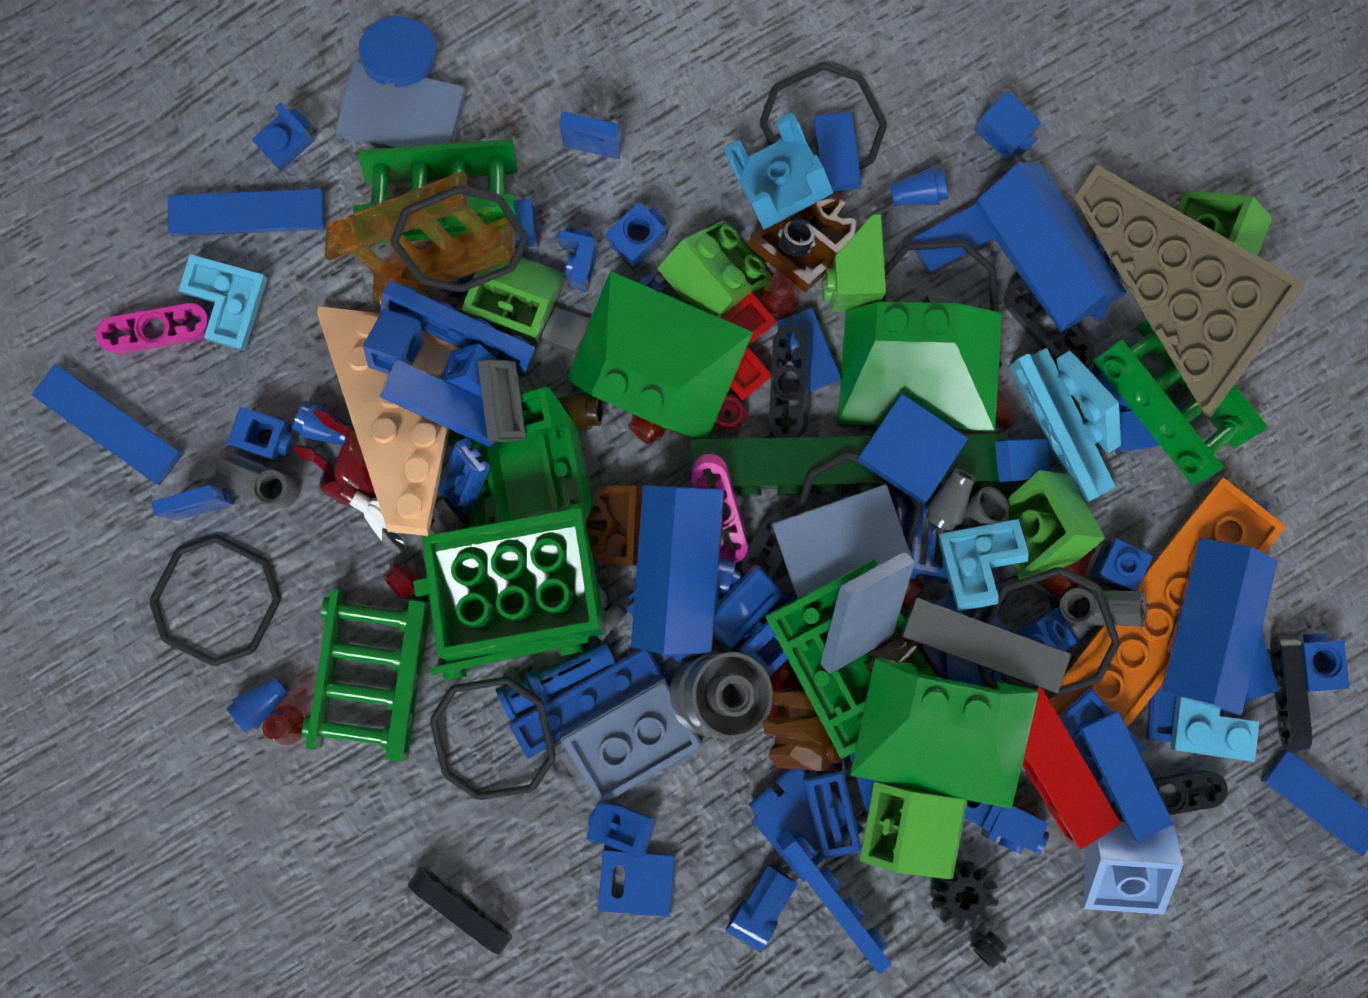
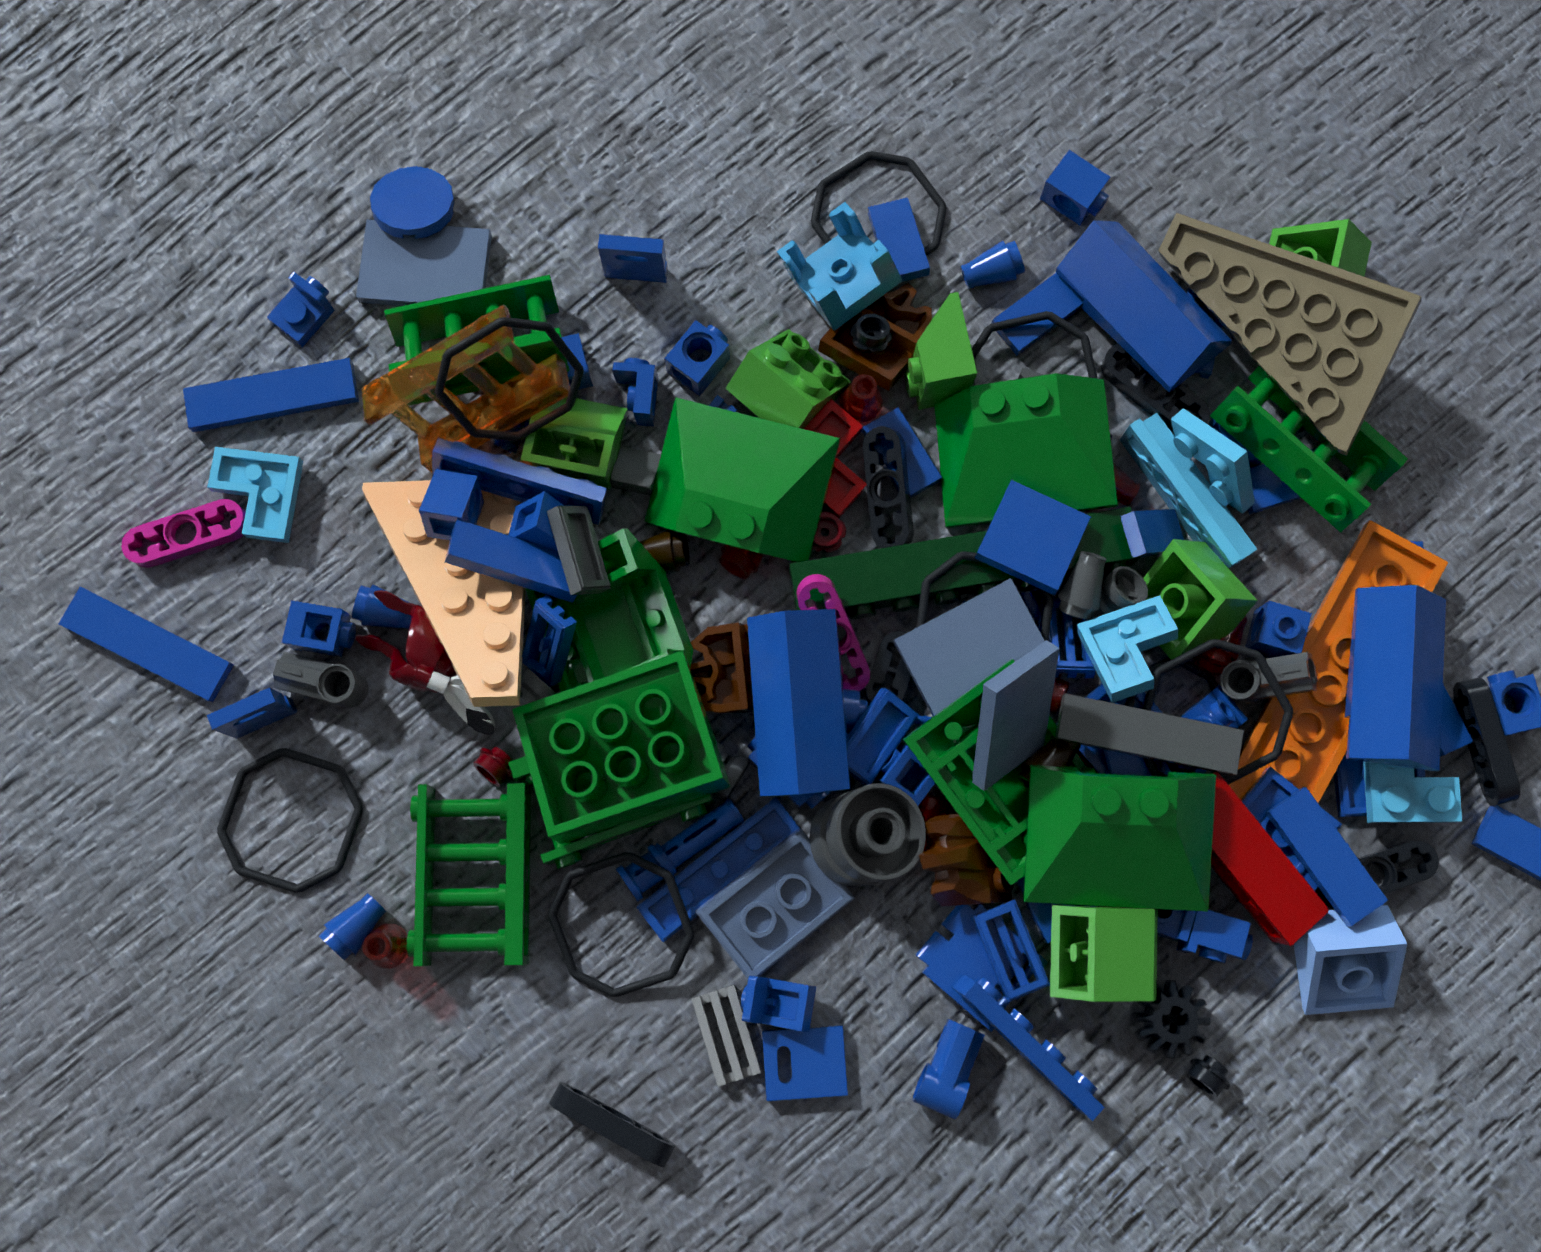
camera: 10 degrees left, 5 degrees down
none -> light grey tile [691,985,761,1087]

